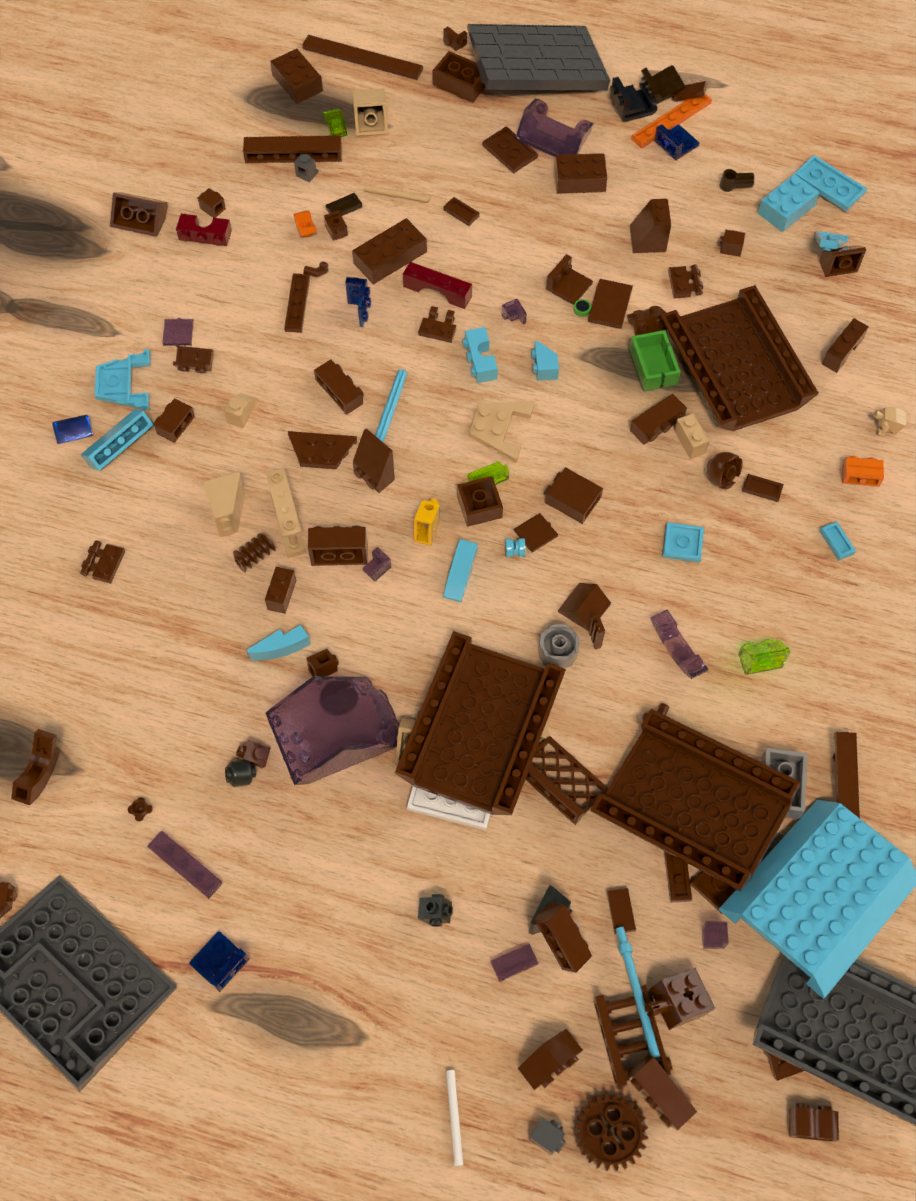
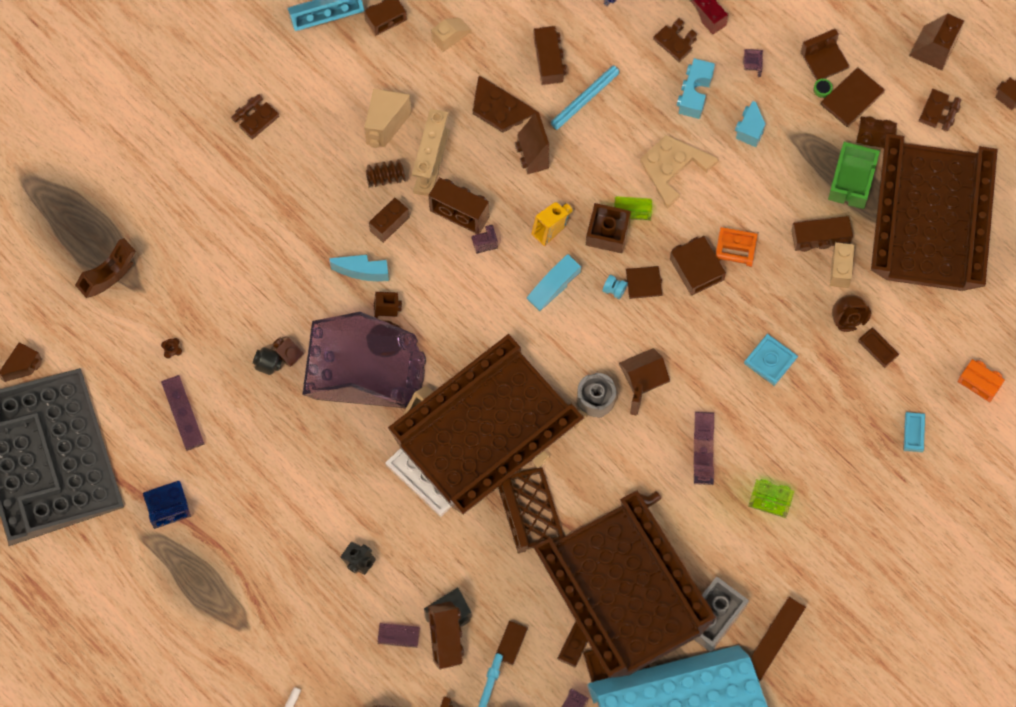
camera: 30 degrees right, 5 degrees up
none -> orange plate [716,227,758,267]

